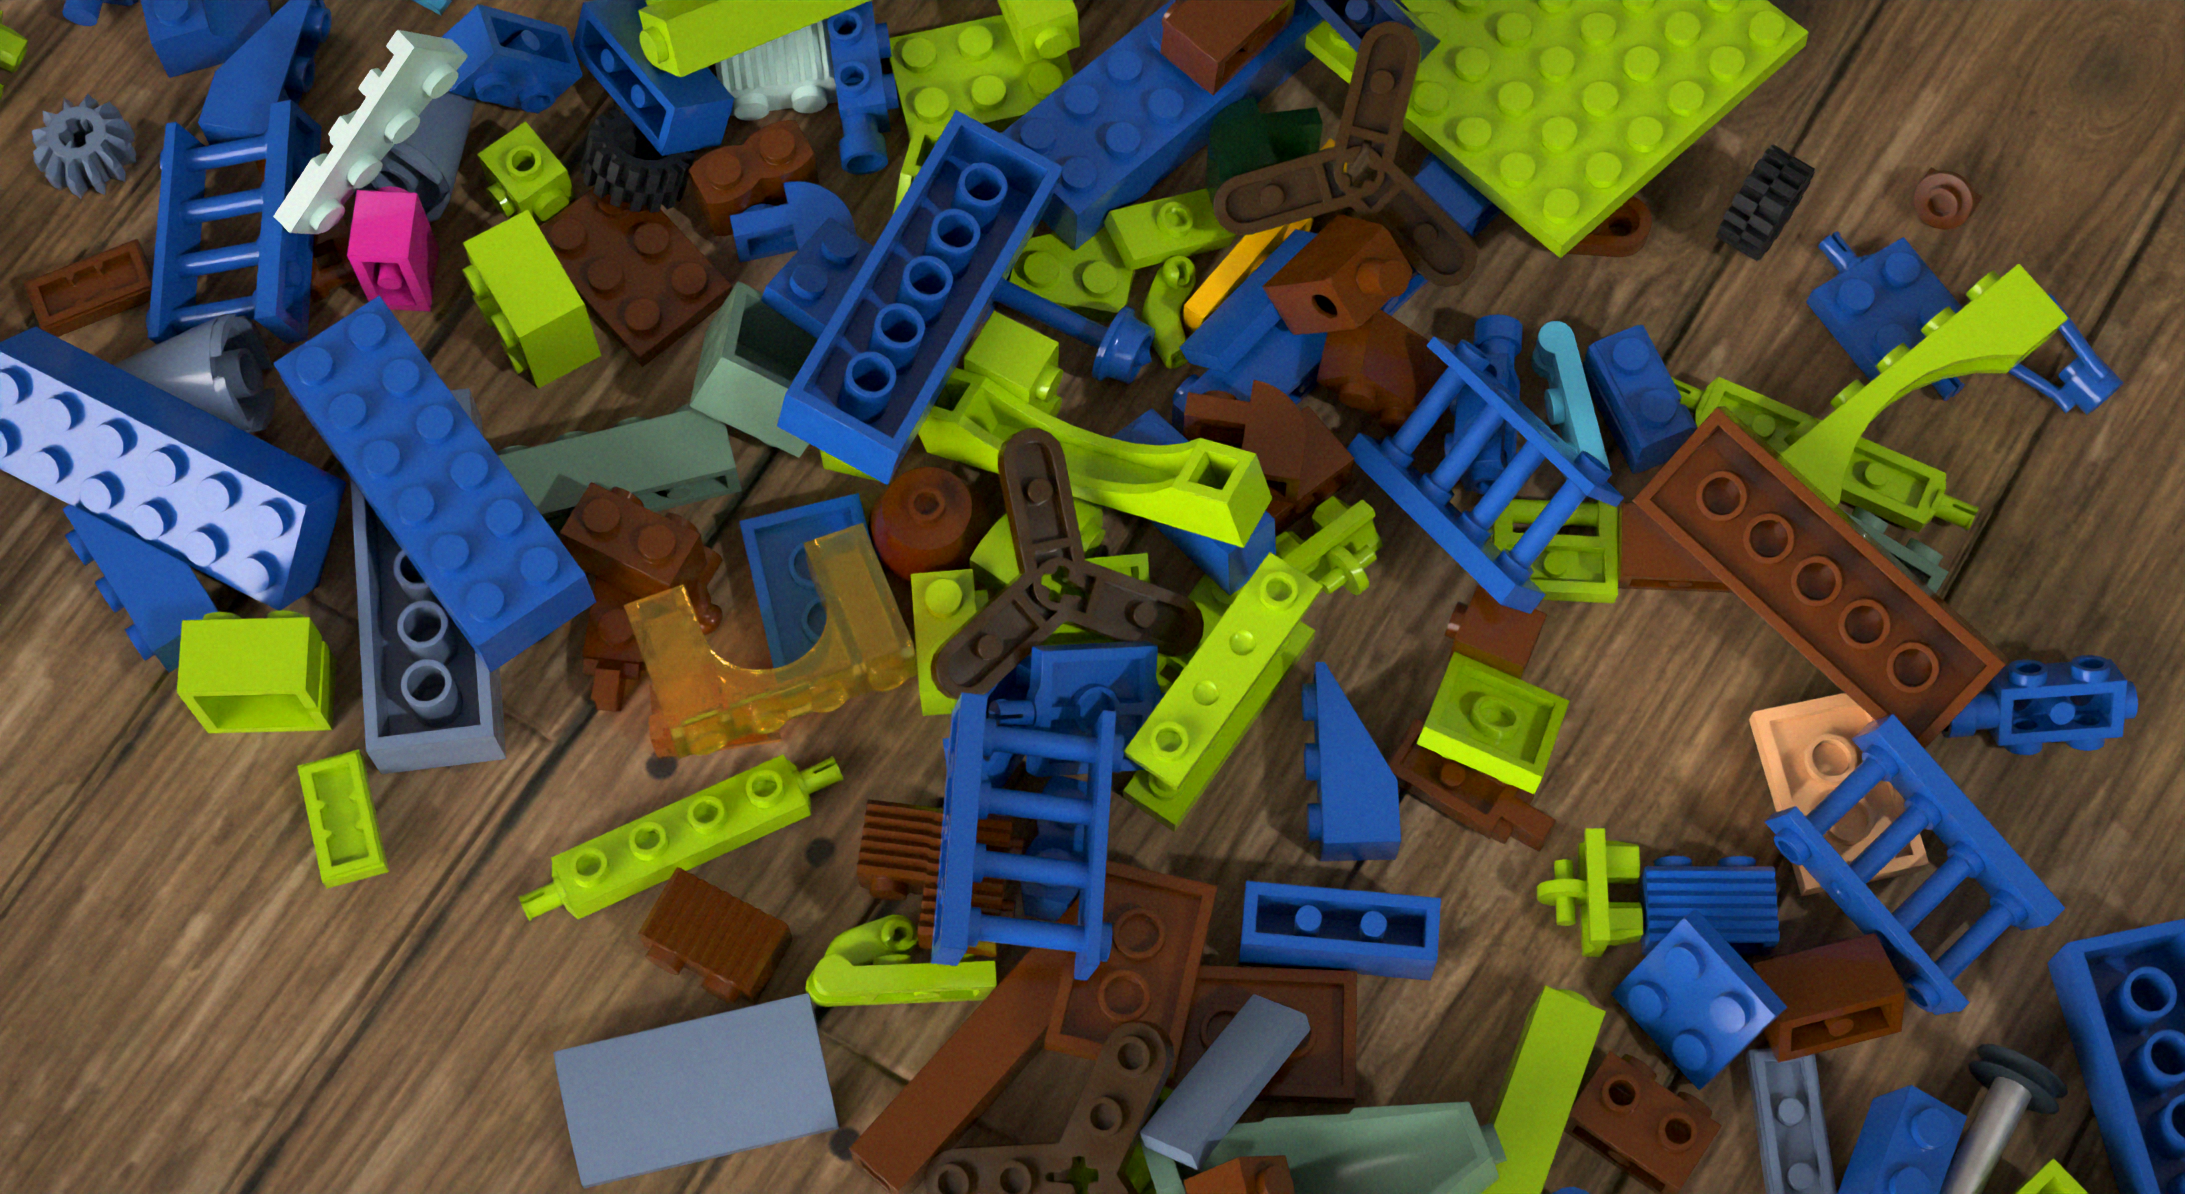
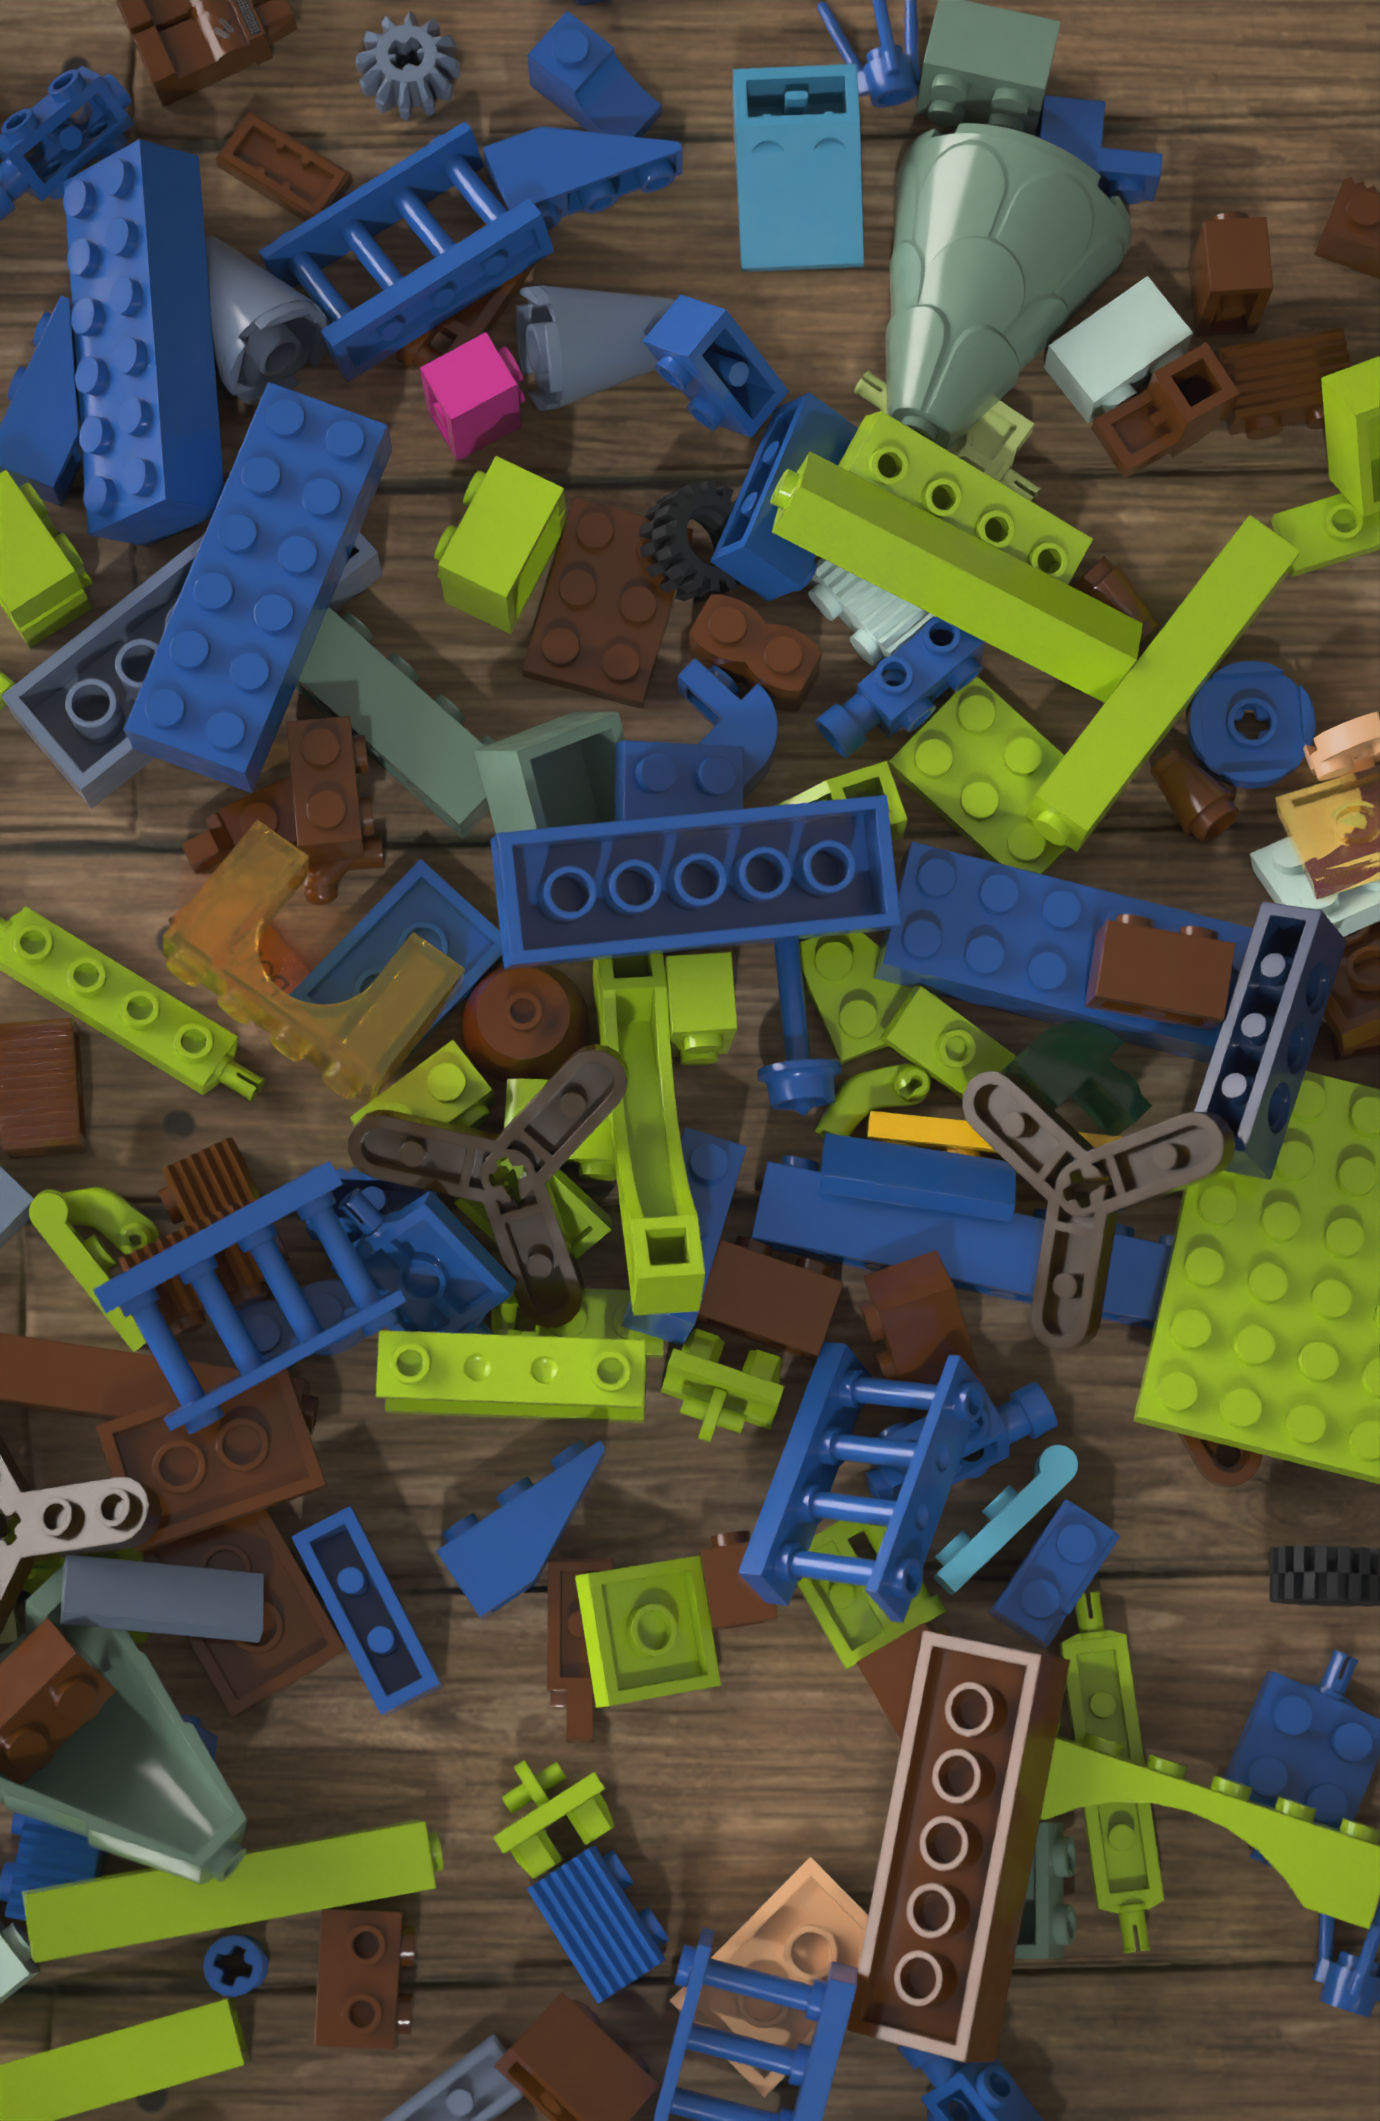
camera: 55 degrees right, 10 degrees up
light aqua wing [274,30,468,234] -> none
lime brick [477,121,576,224] -> none
reddish brown brick [1183,380,1306,504] -> none
reddish brown torso [1262,215,1412,335] -> none
blue plate [1610,909,1787,1091] -> none

